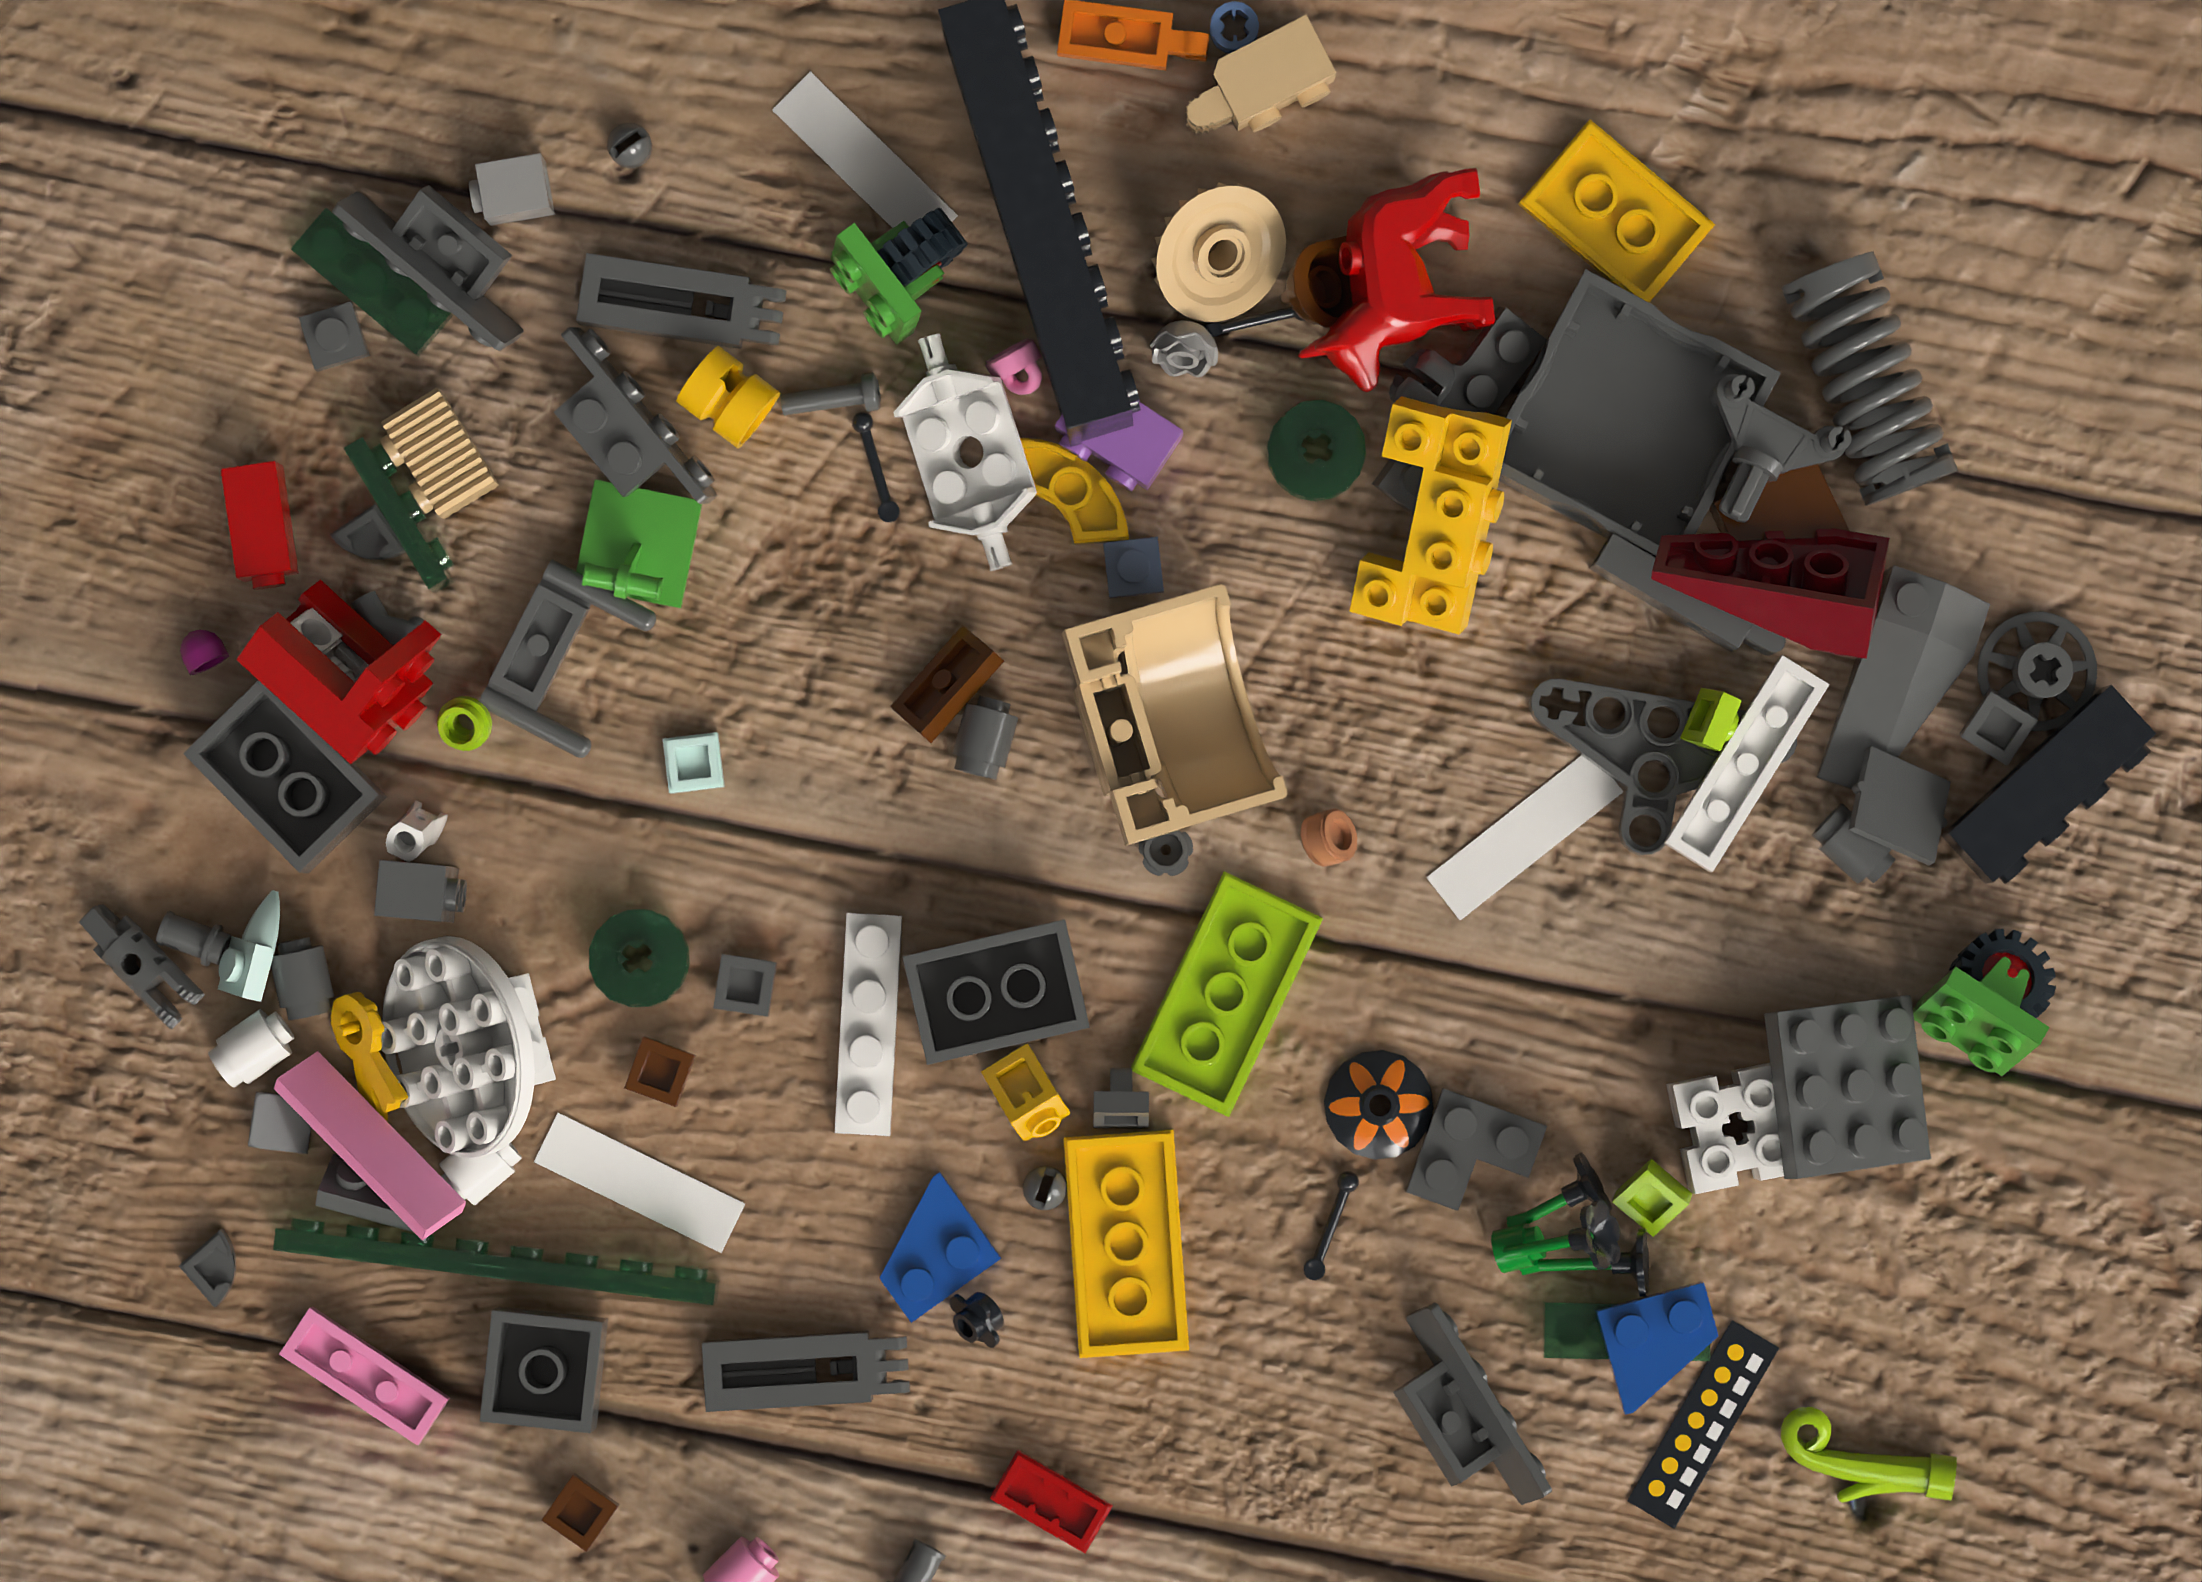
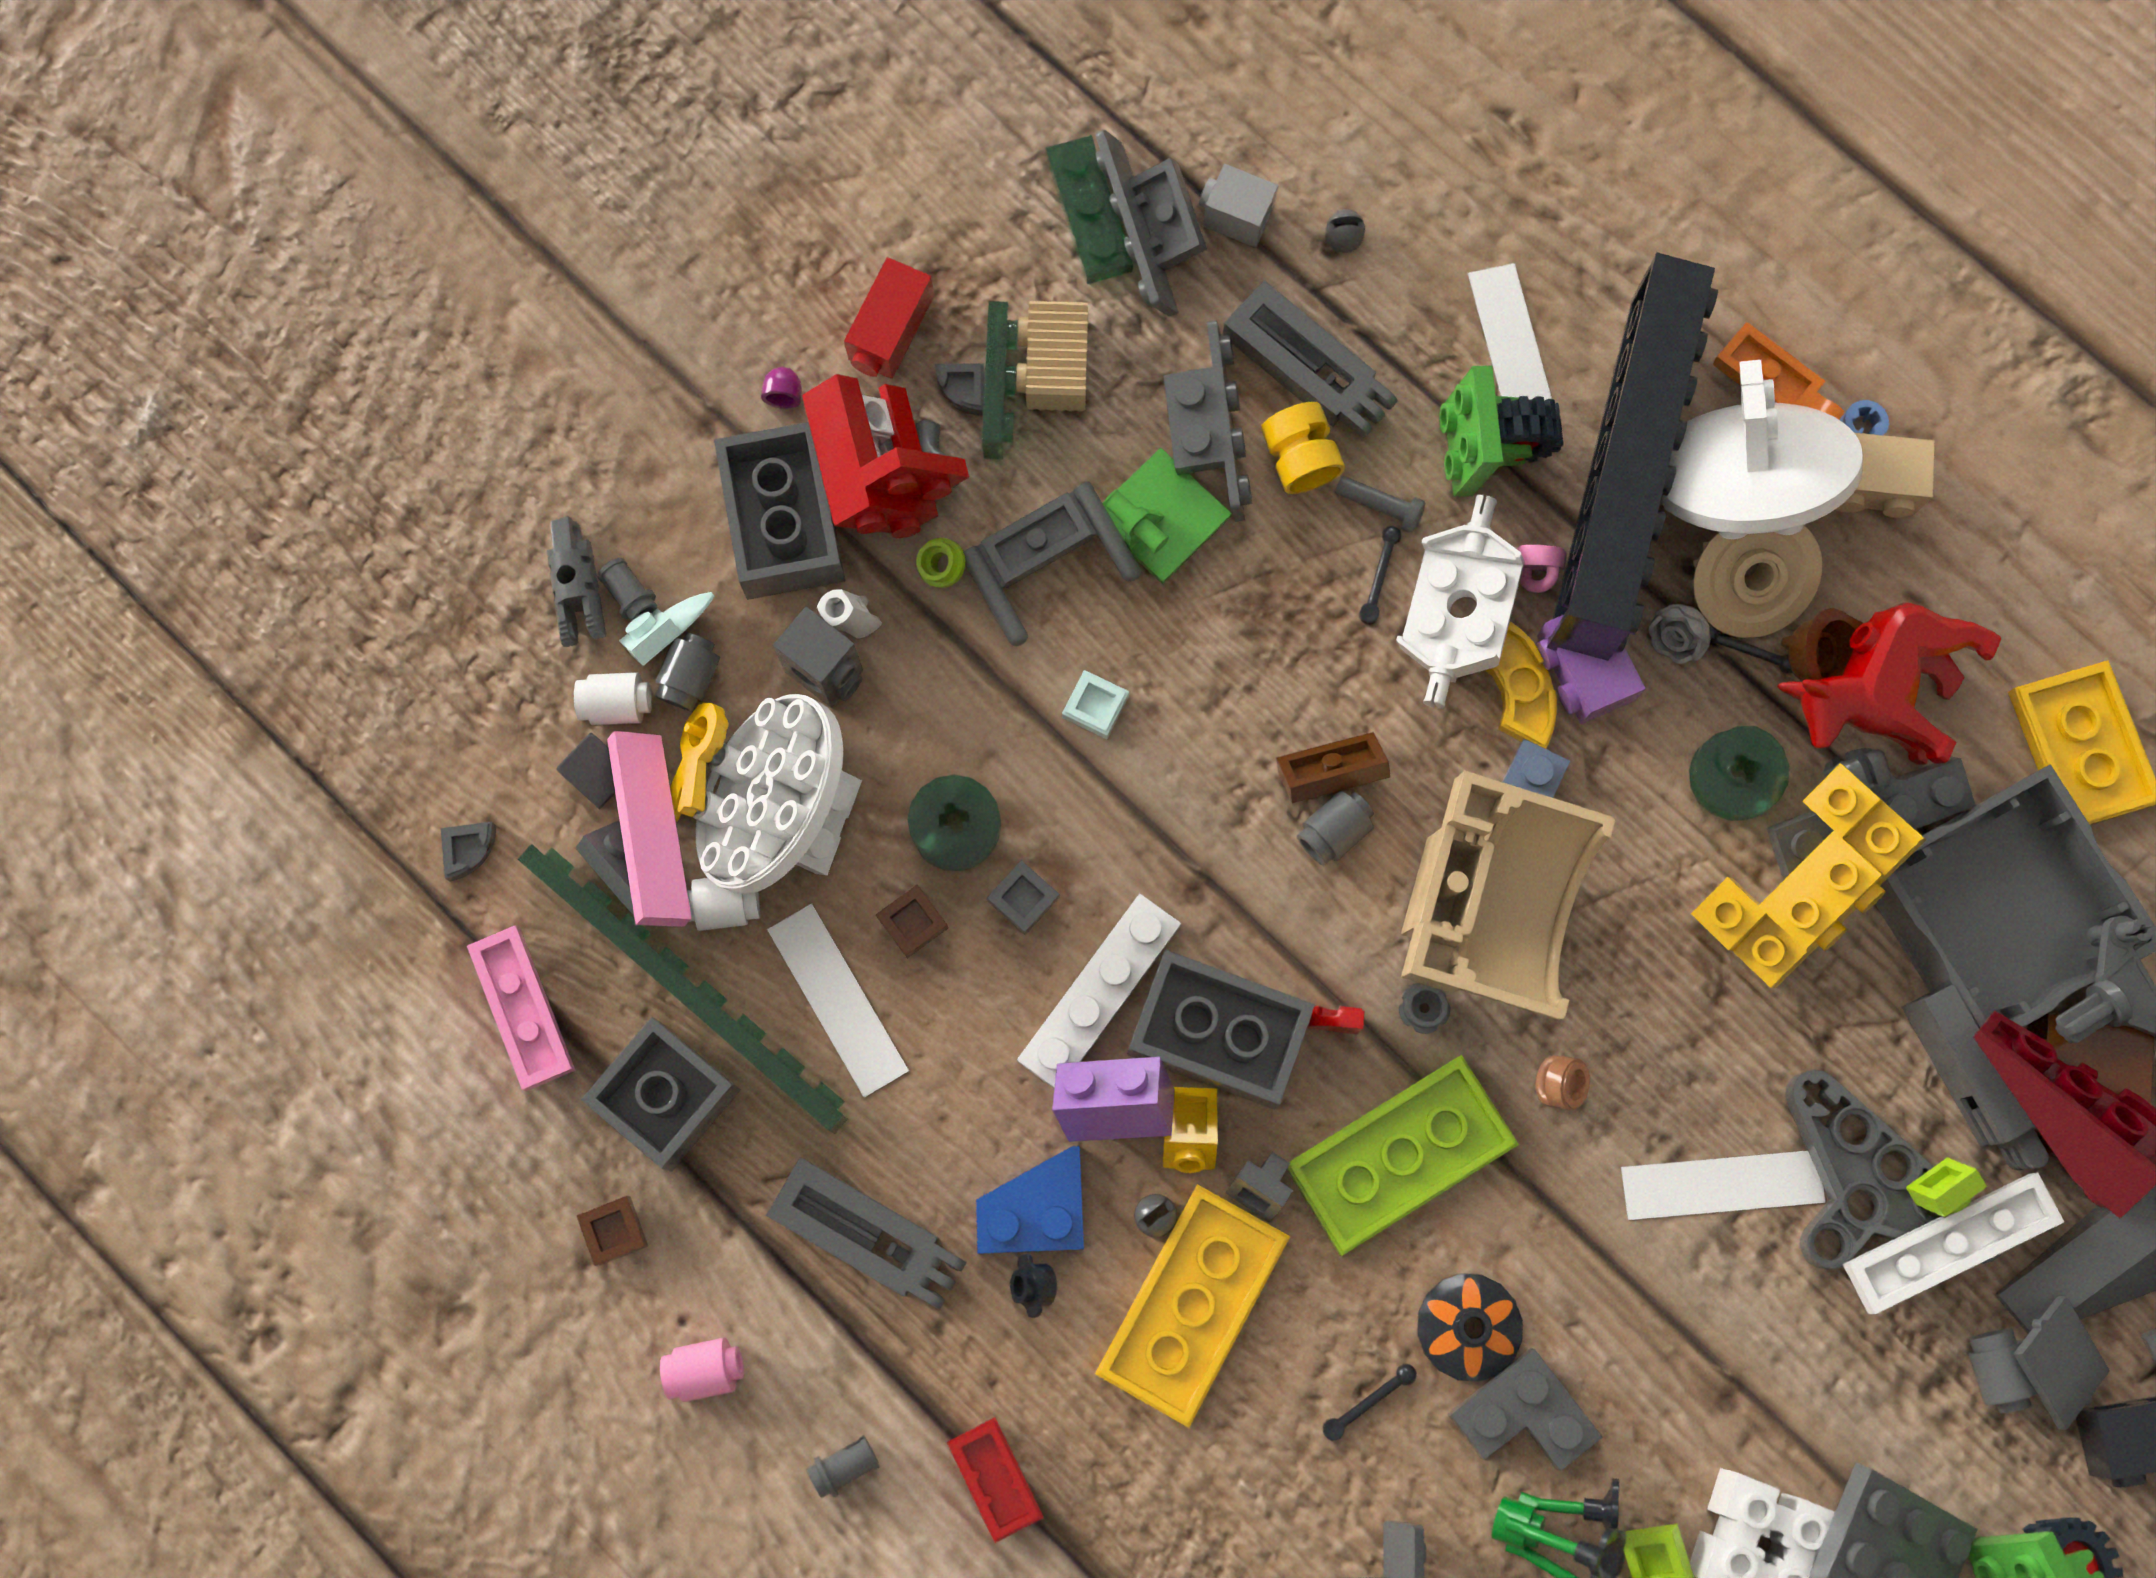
camera: 30 degrees right, 10 degrees down
dark grey plate [299,301,370,372] -> none
none -> medium lavender brick [1052,1057,1174,1142]
none -> red tile [1307,1006,1365,1035]
none -> white bracket [1660,360,1863,539]

